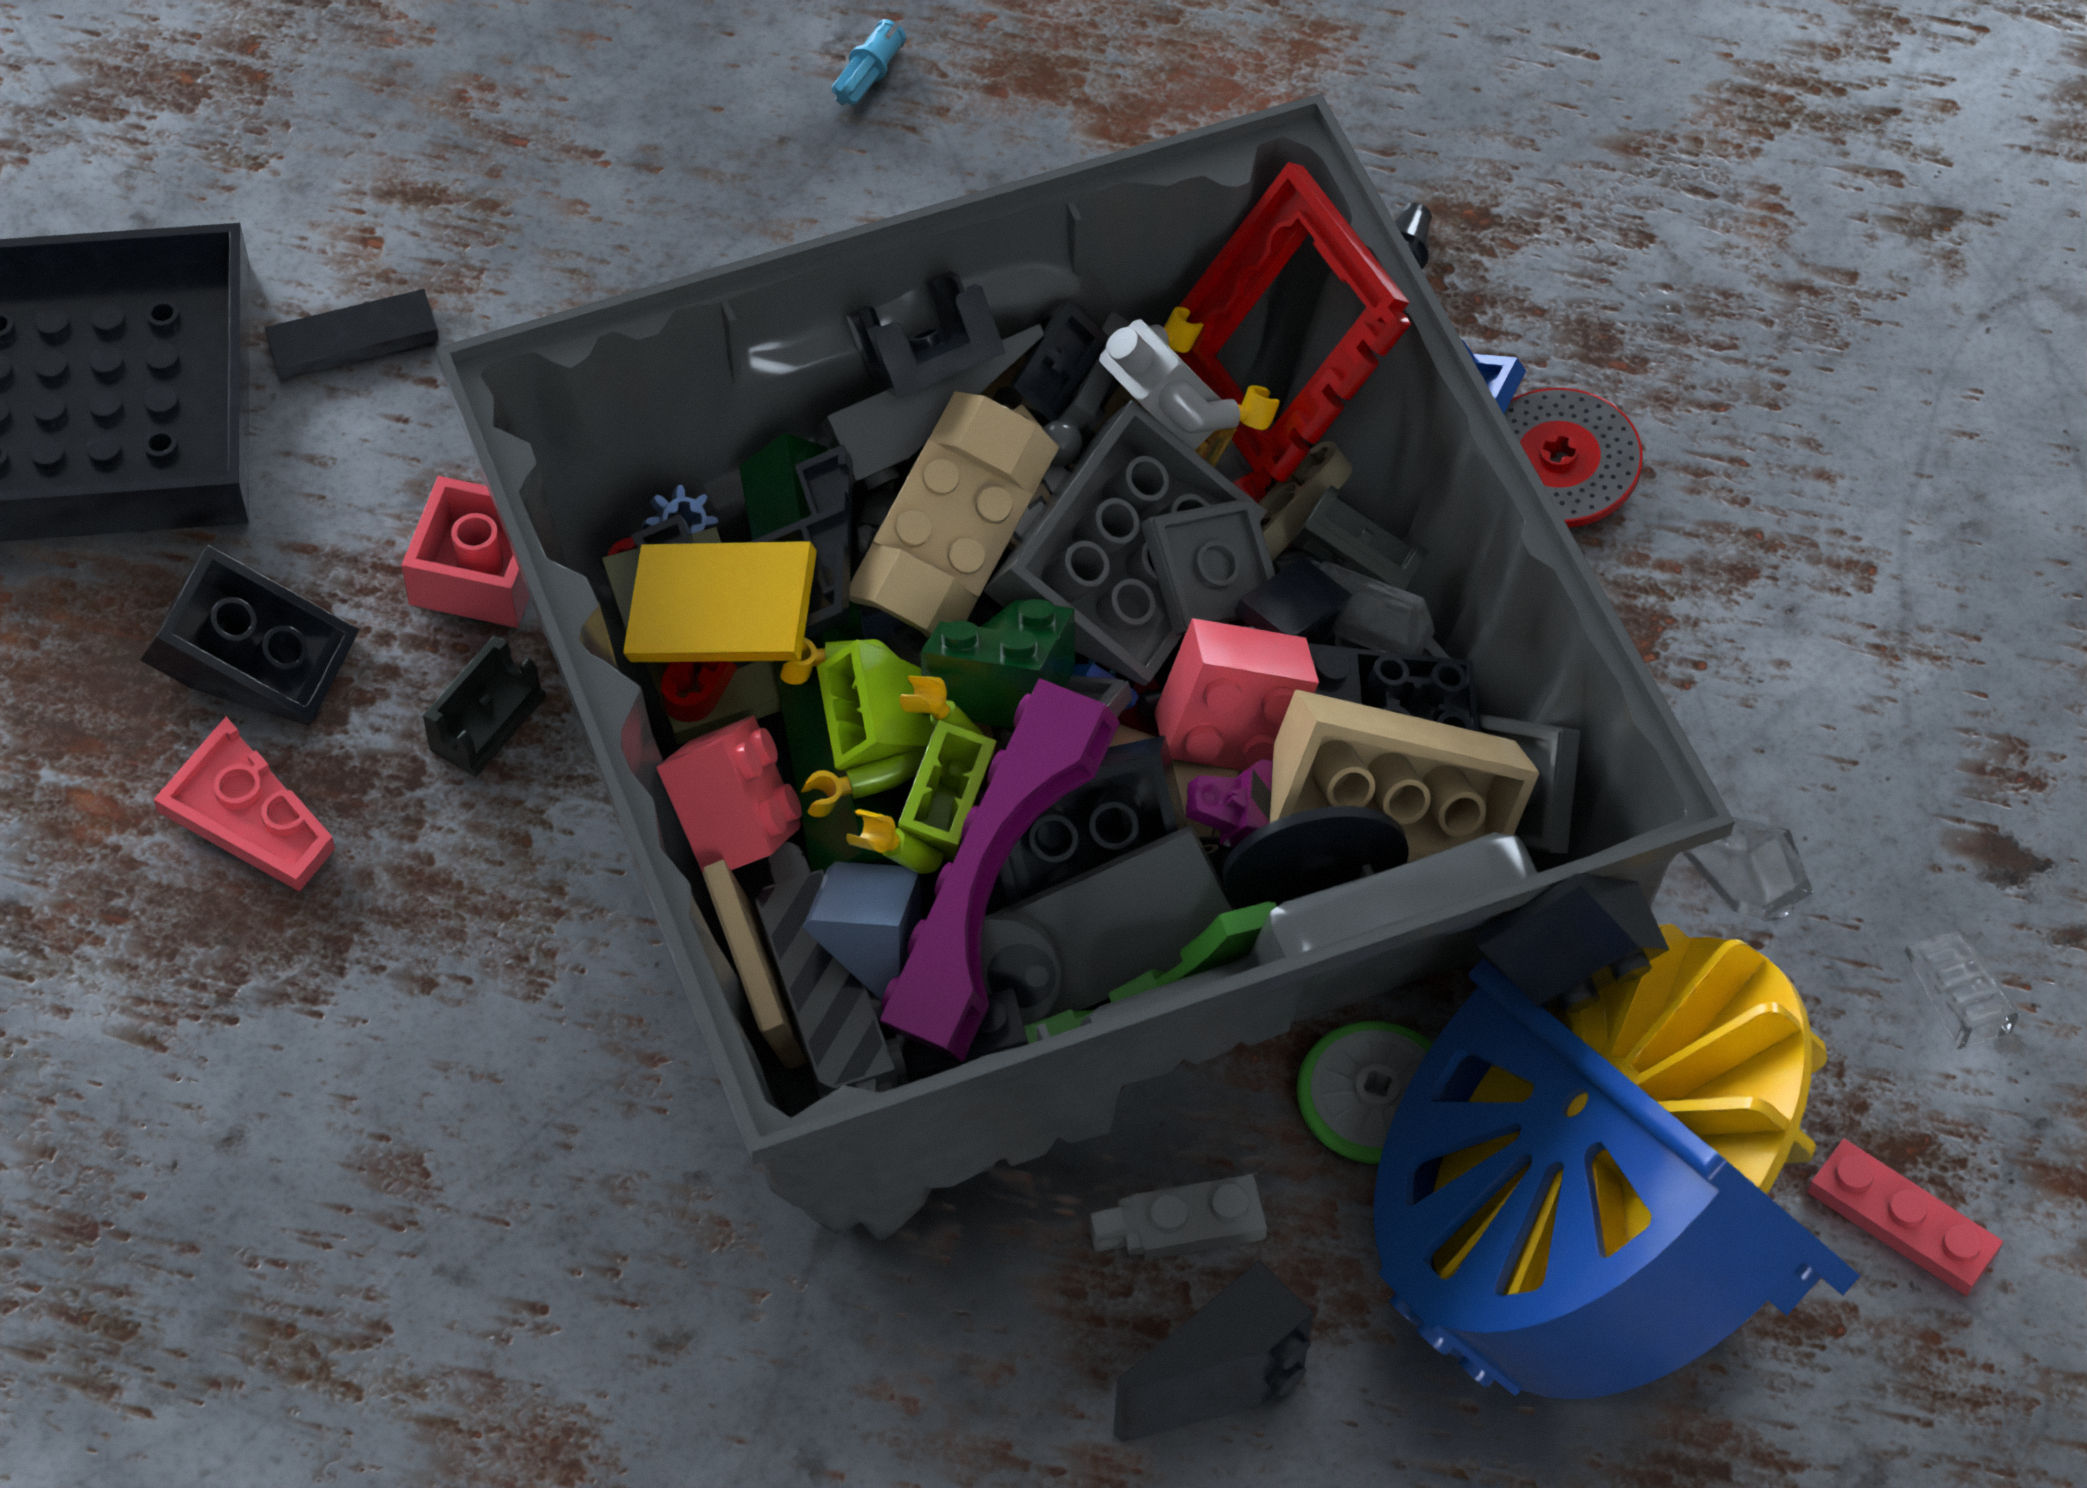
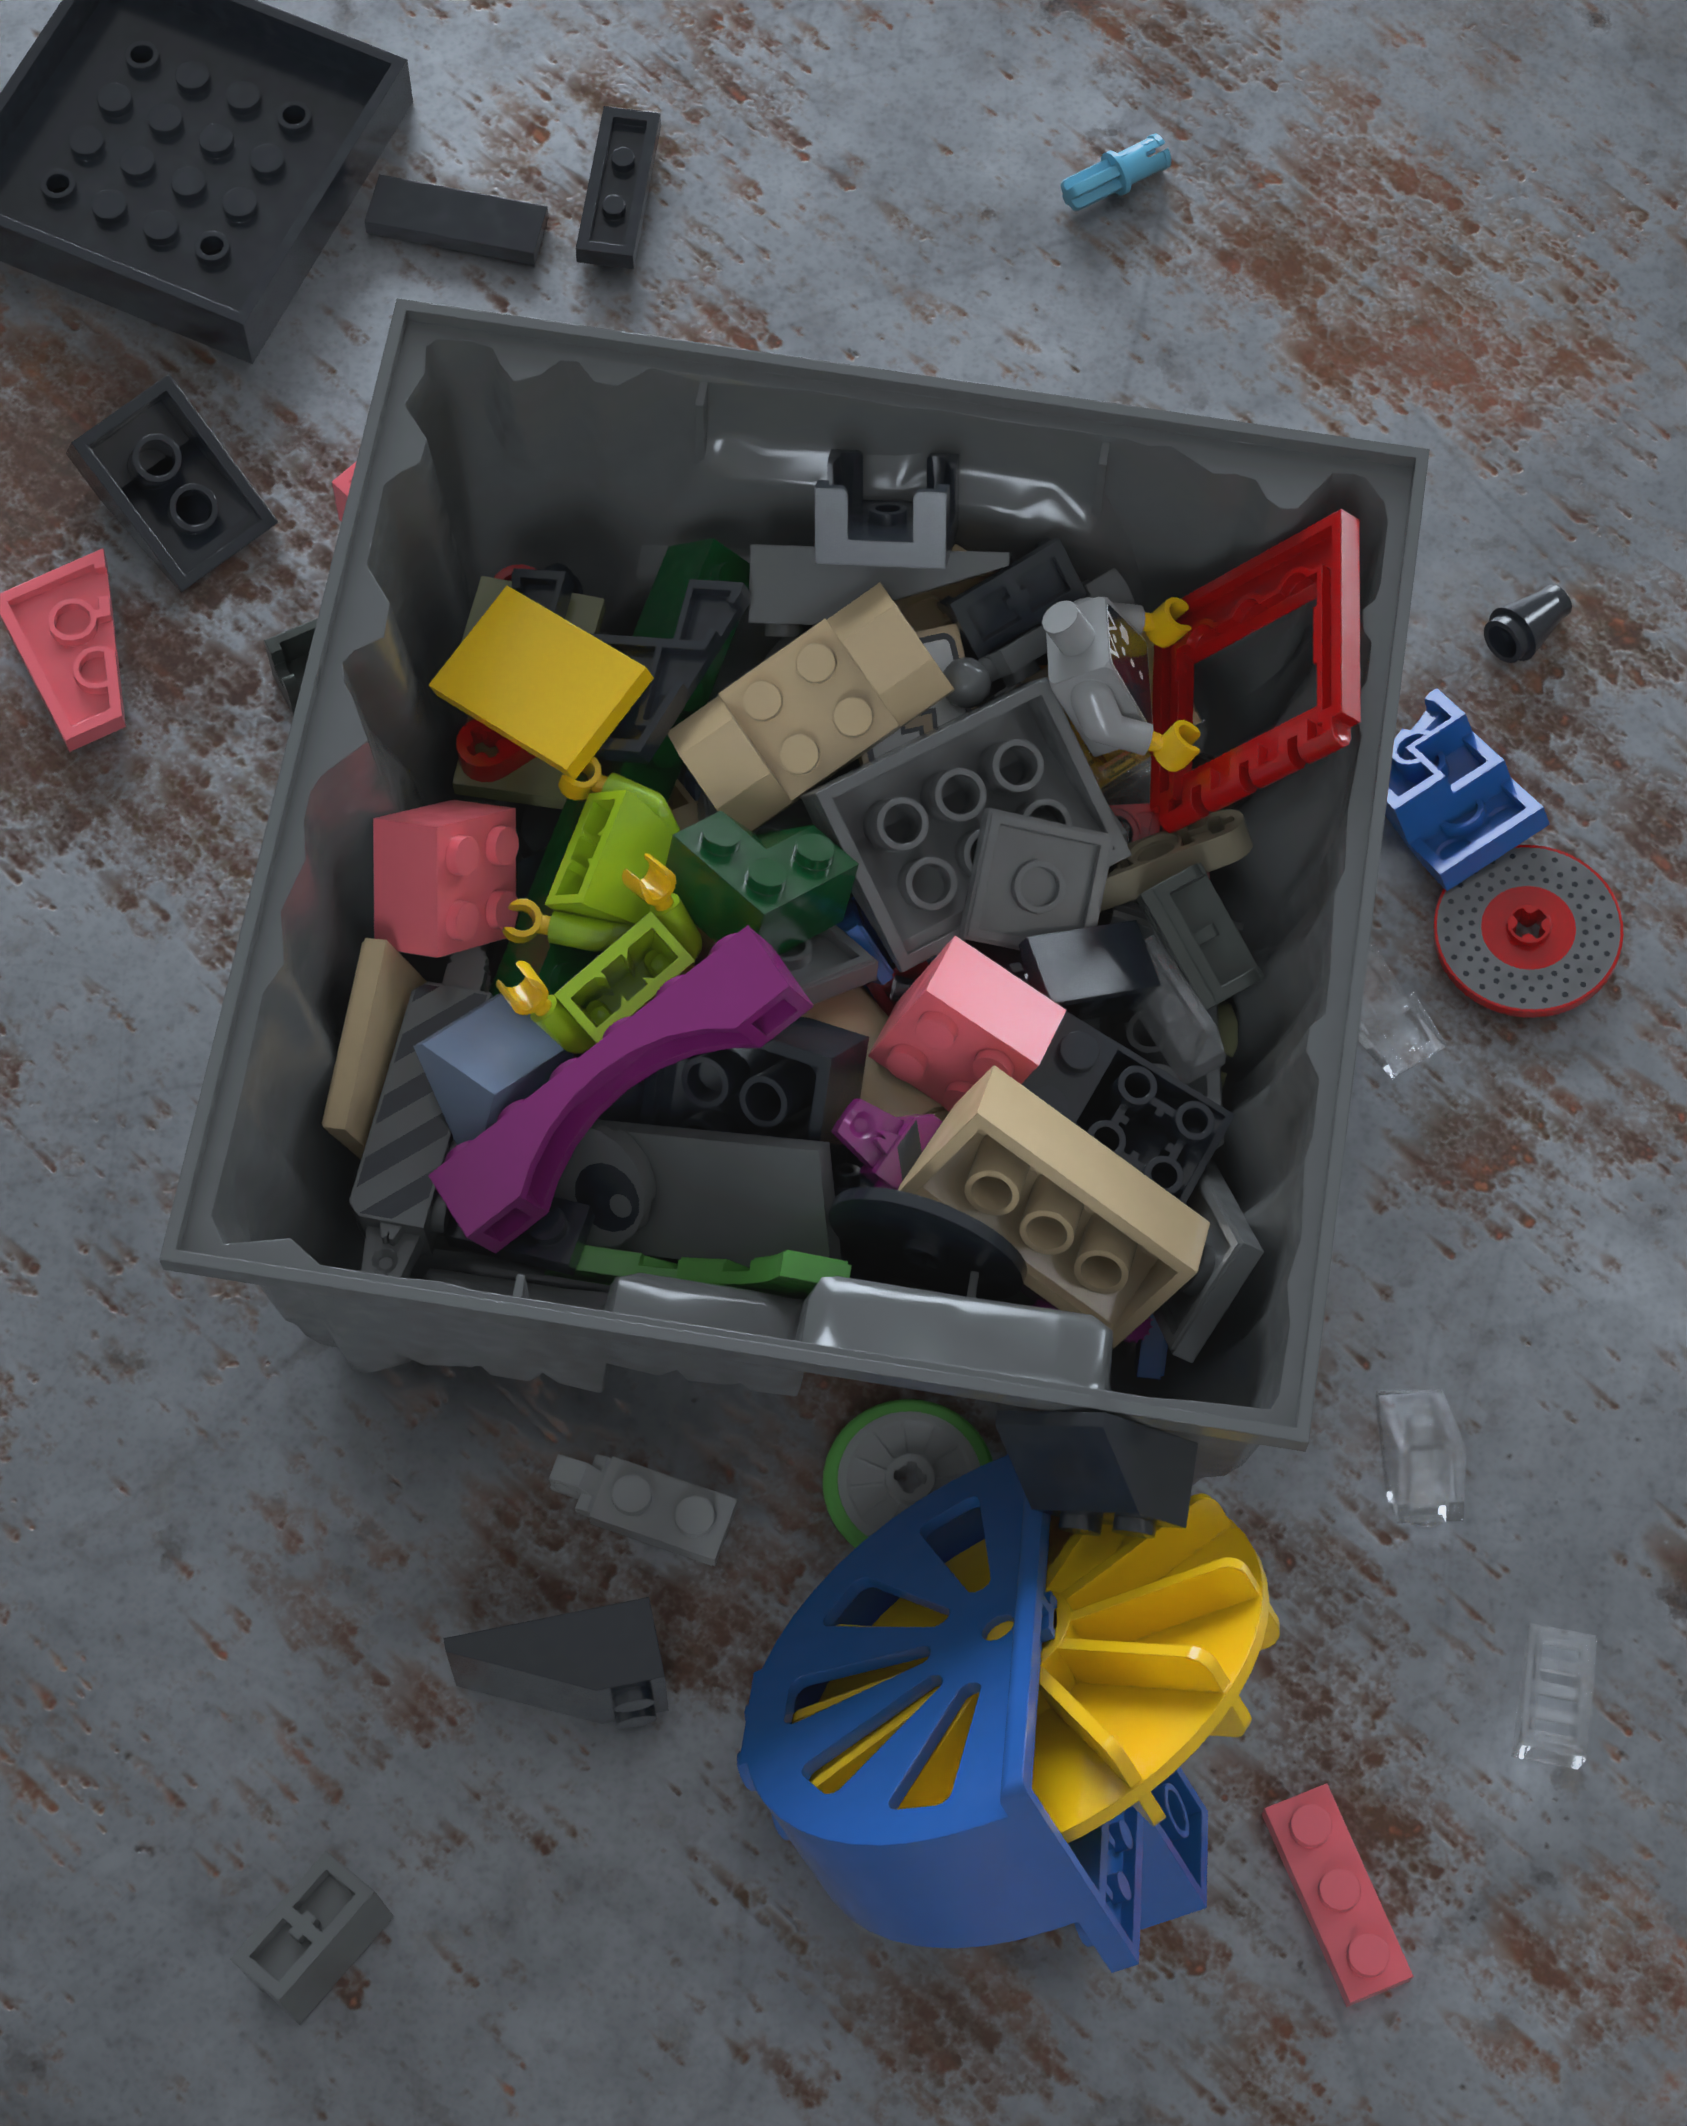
camera: 30 degrees right, 10 degrees up
light blue gear [642,485,718,534] -> none
none -> black plate [576,106,661,269]

